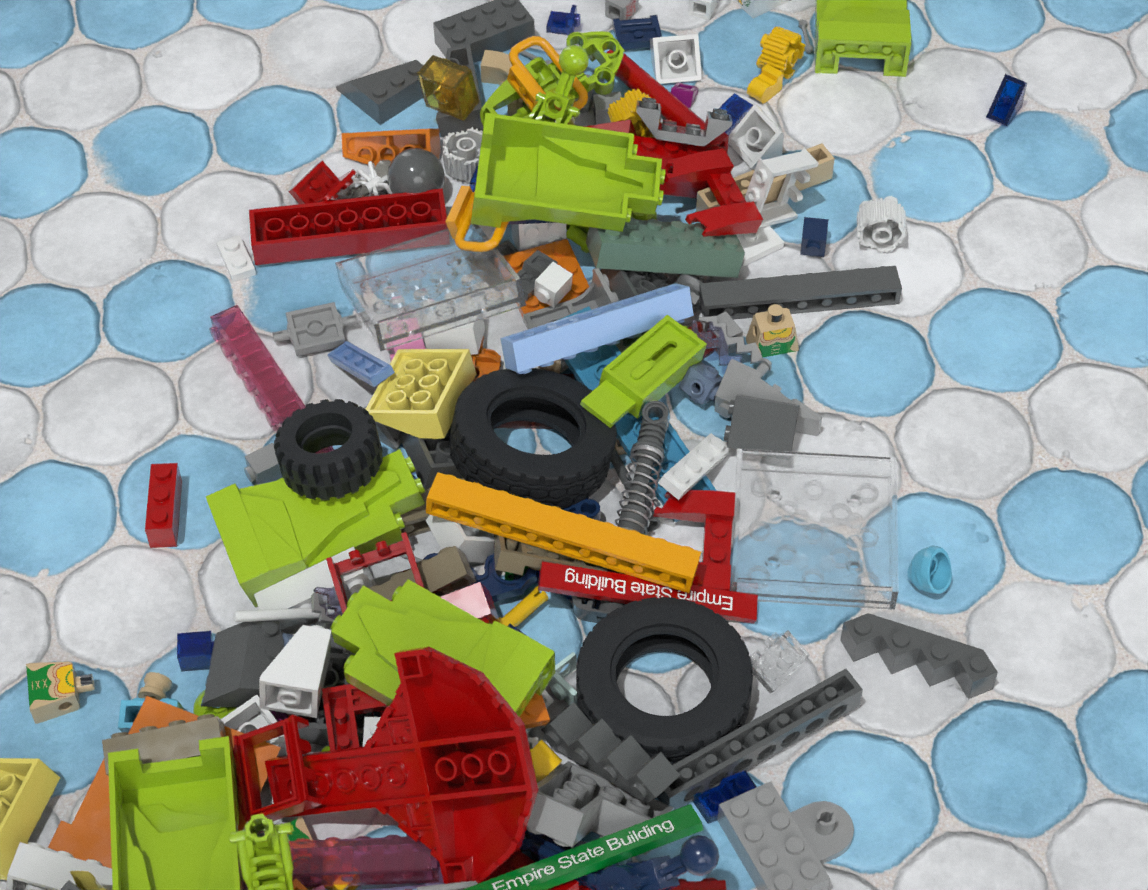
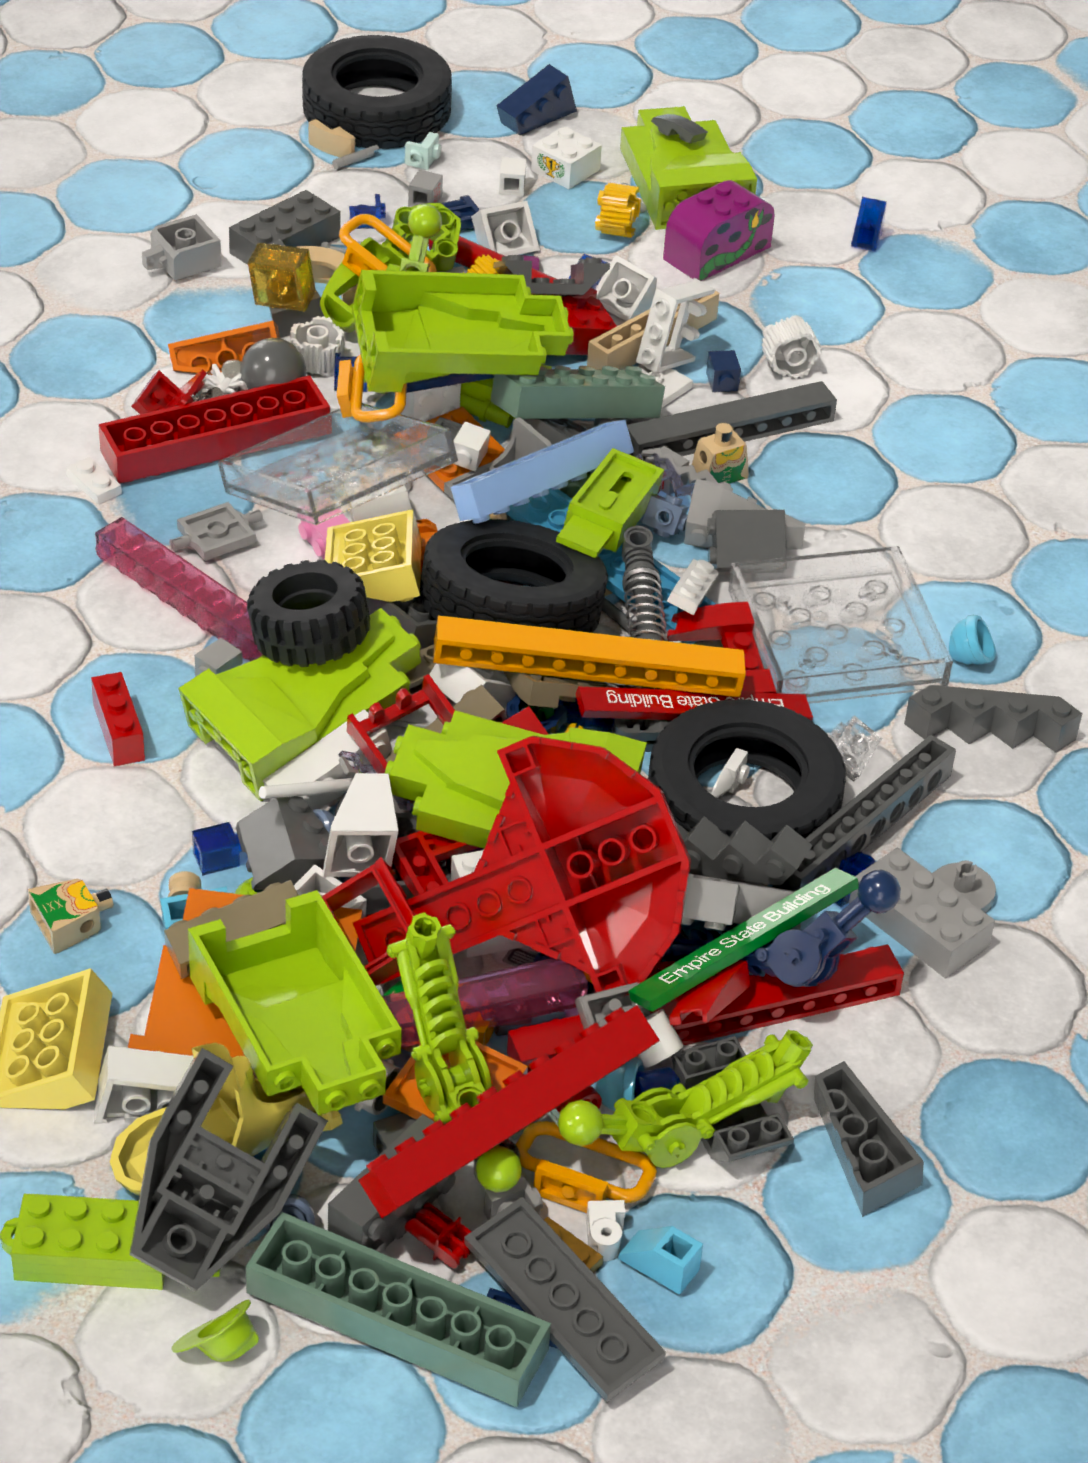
camera: 20 degrees left, 10 degrees down
medium blue tile [327,341,395,387] -> none
dark grey wedge [336,60,433,125] -> none
red wedge [665,149,763,237] -> none
yellow leg [747,64,783,103] -> none
none -> light grey hinge [142,214,221,280]
none -> magenta brick [663,180,775,281]
none -> white plate [711,748,750,798]

